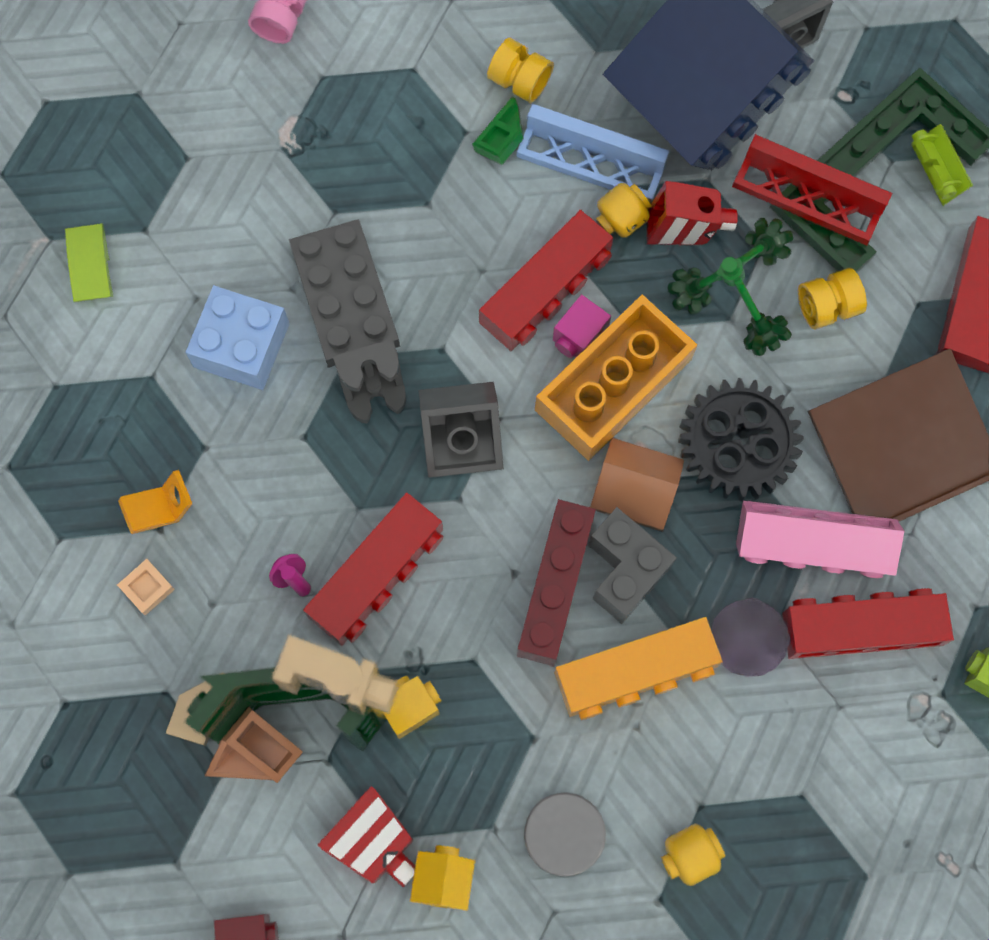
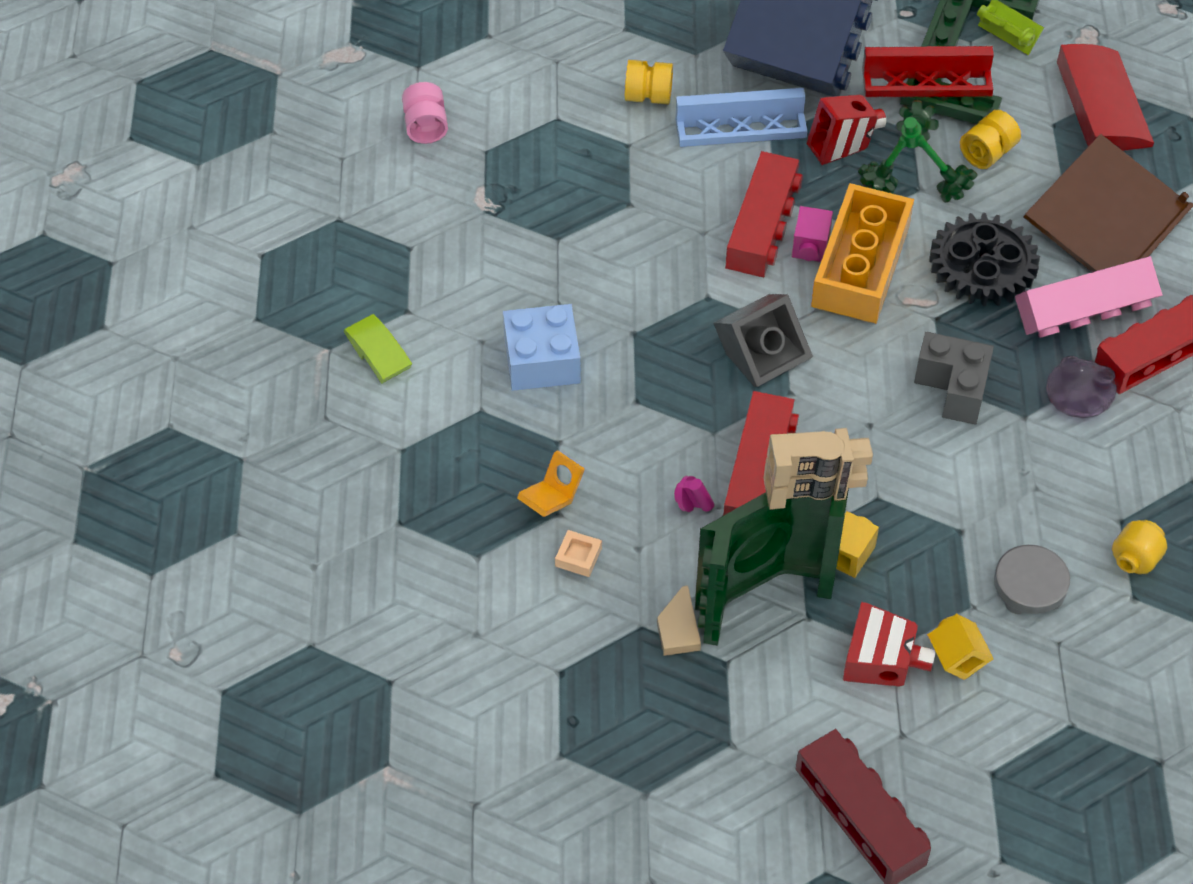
camera: 25 degrees left, 20 degrees down
nougat slope [205,708,303,783] -> none
dark grey hinge [289,219,406,423] -> none
green tile [472,97,524,165] -> none
dark red brick [517,499,596,667] -> none
light orange brick [554,617,723,720] -> none
nougat slope [590,438,684,532] -> none
yellow head [596,183,652,238] -> none

